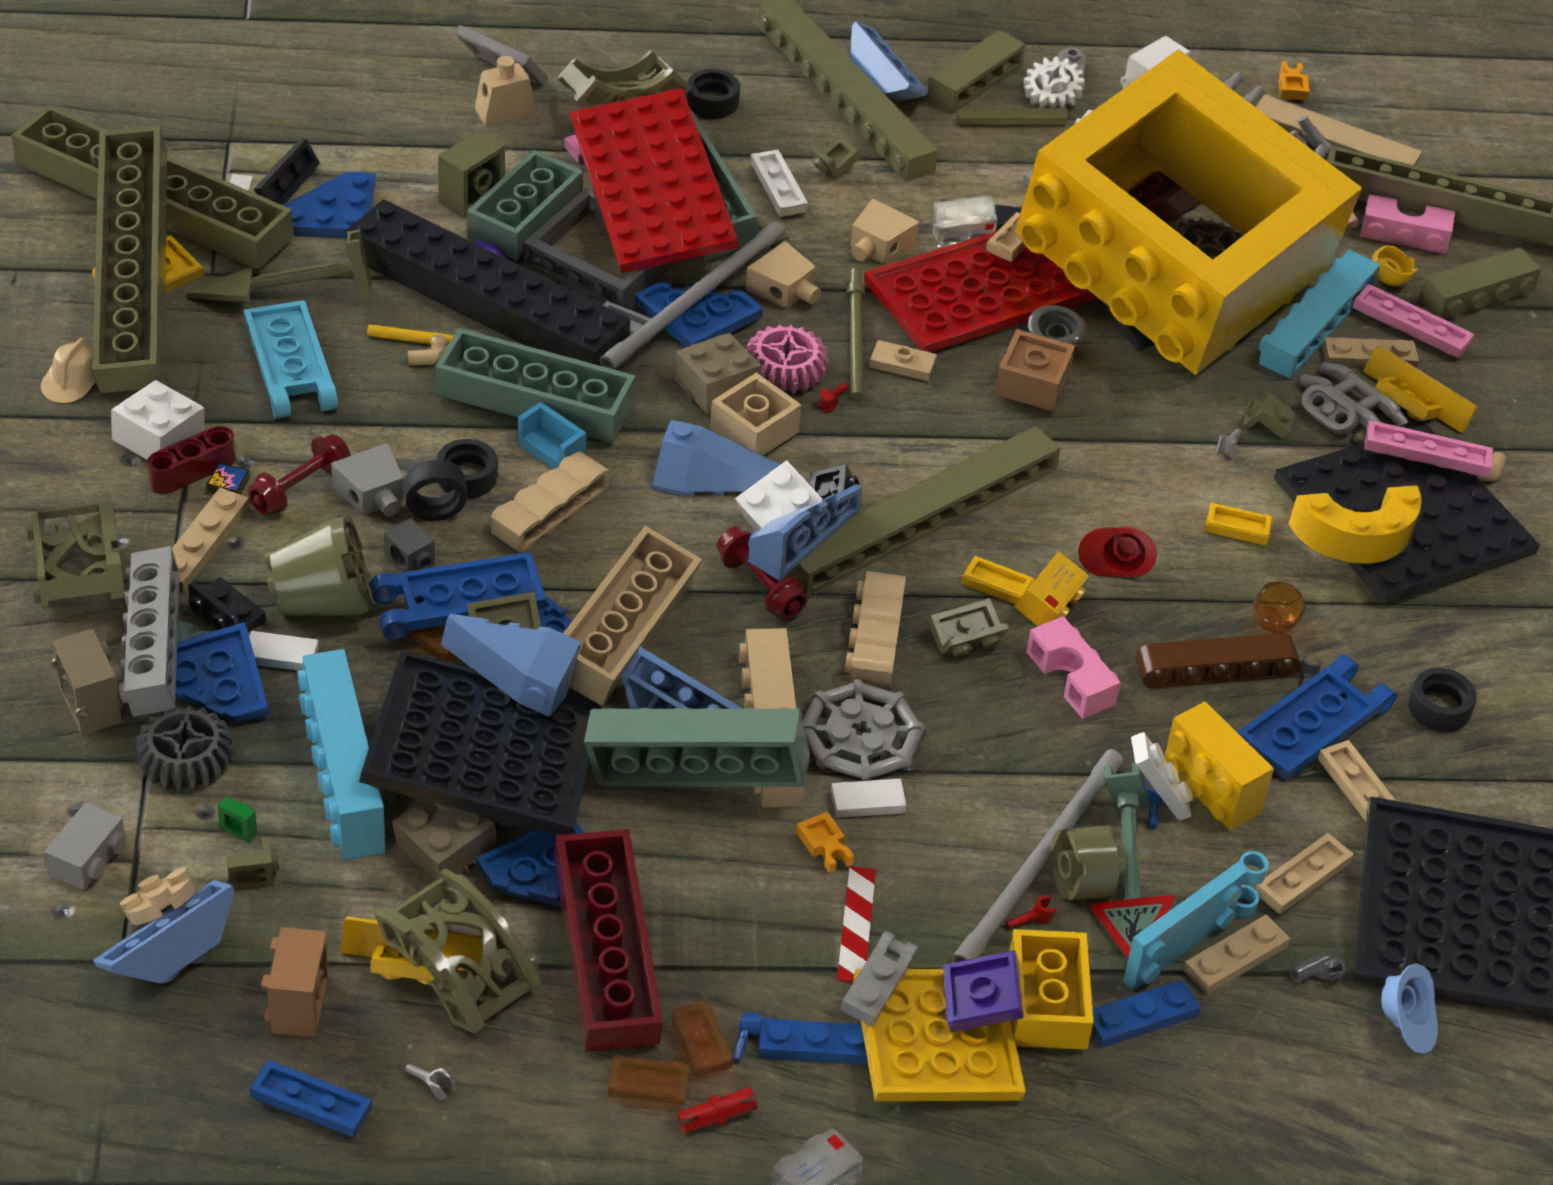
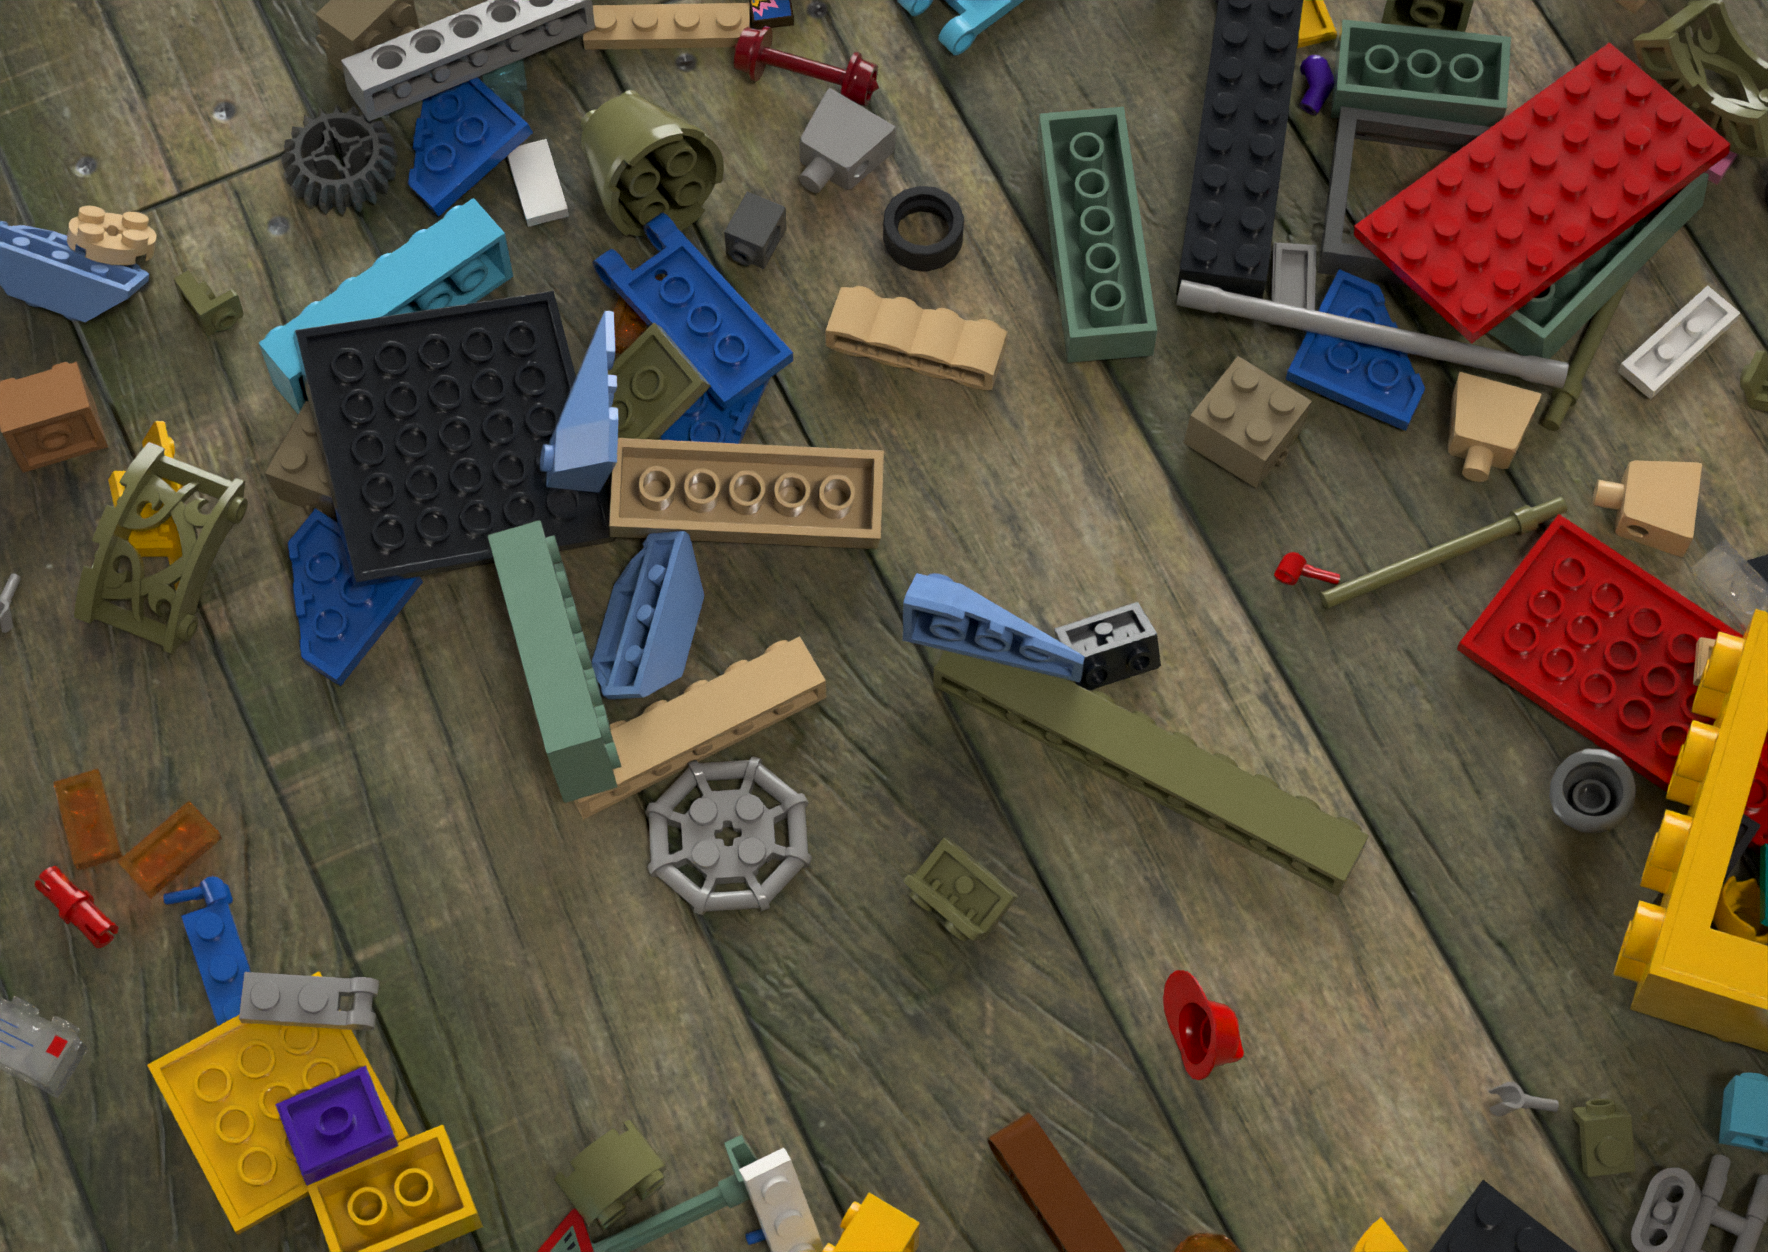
camera: 70 degrees right, 20 degrees up
light grey brick [44,802,126,891] -> none
black bracket [188,577,266,633] -> none
green plate [217,796,257,843] -> none
yellow bar [367,324,454,346] -> none
black tyre [404,459,467,521] -> none
tan arm [408,335,447,366] -> none
dark azure panel [518,401,587,469] -> none
dark red brick [554,829,663,1052] -> none
medium blue wedge [652,420,781,497] -> none
tan brick [710,372,801,456] -> none
dark red piece [716,526,808,619] -> none
white brick [735,460,822,531] -> none
bright pink gear [746,324,828,395] -> none
light orange plate [796,811,854,874] -> none
white tile [831,779,907,818] -> none
sticker [837,866,876,982] -> none
tan brick [845,571,906,689] -> none
tan plate [869,340,937,381] -> none
light grey piece [951,749,1123,963] -> none
yellow tile [961,556,1035,604] -> none
medium nougat container [995,329,1075,412] -> none
red hand [1006,895,1057,929] -> none
yellow brick [1014,551,1089,626] -> none
bright pink arch [1026,616,1121,719] -> none
yellow tile [1204,503,1273,546] -> none

